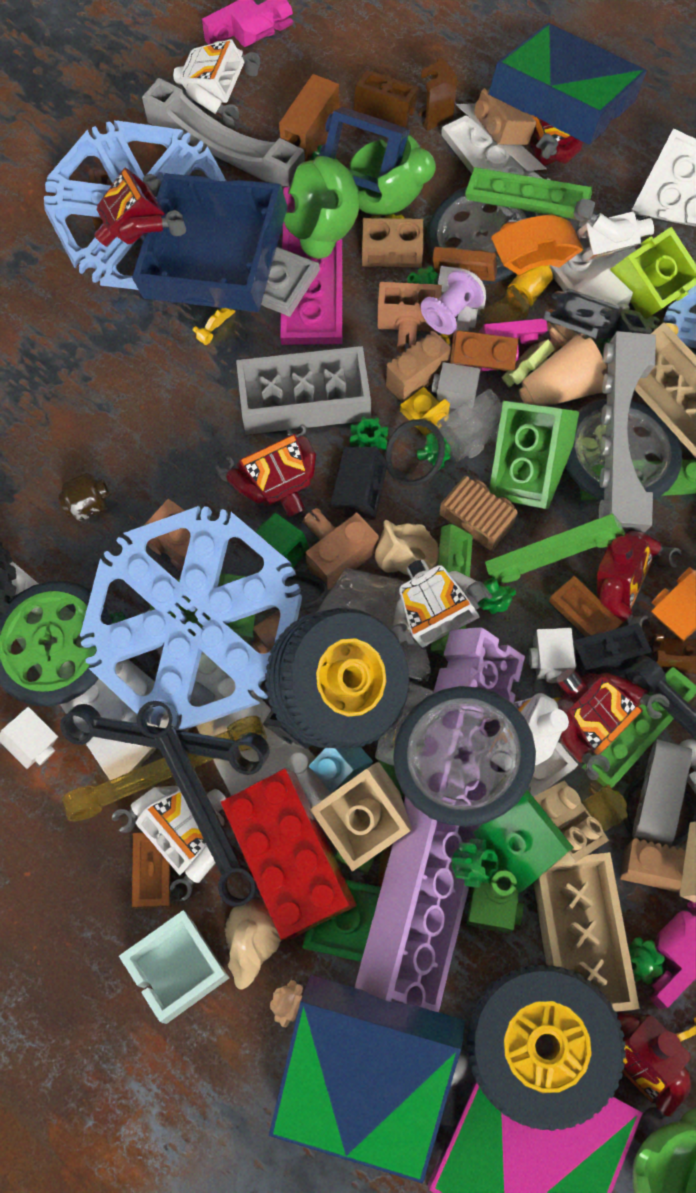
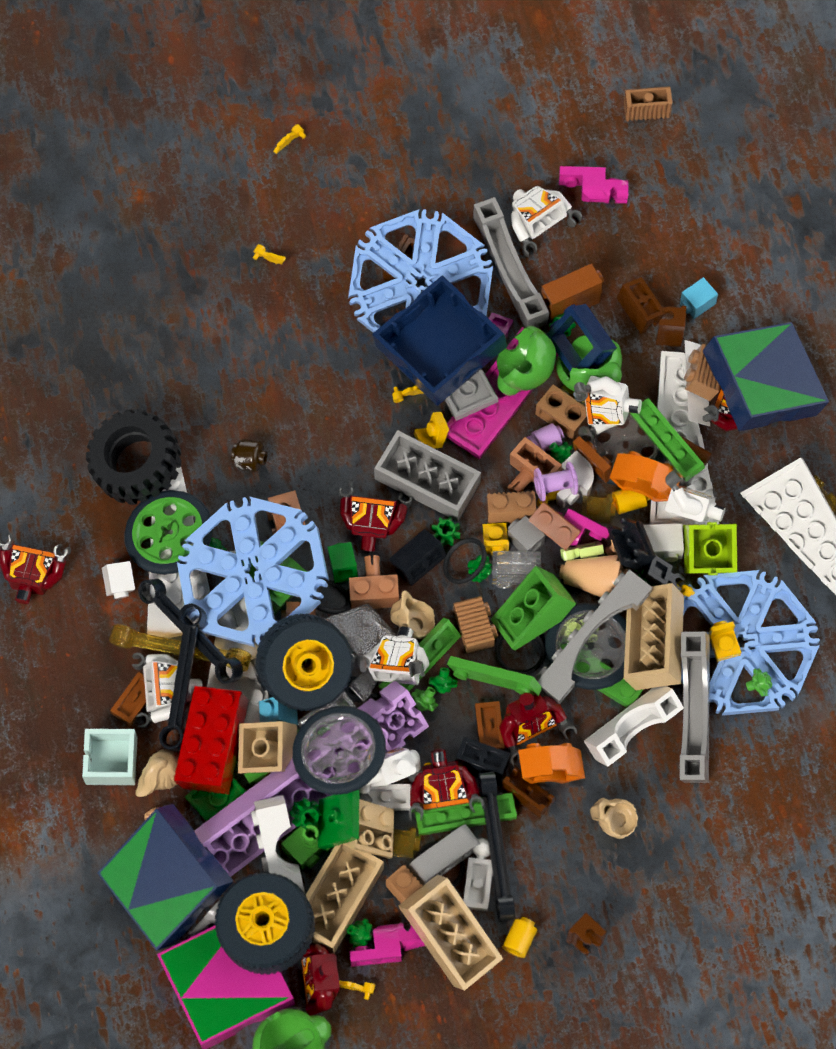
camera: 35 degrees right, 0 degrees up
dark red torso [94,167,186,247] -> none
white brick [529,628,576,683] -> none
none -> white arch [251,795,305,894]
none -> bright green plant [411,687,438,712]
none -> yellow bracket [414,412,449,449]
none -> black tyre [495,634,546,675]
none -> lavender brick [527,423,564,452]
none -> torso [573,376,642,442]
none -> medium azure brick [680,277,718,319]

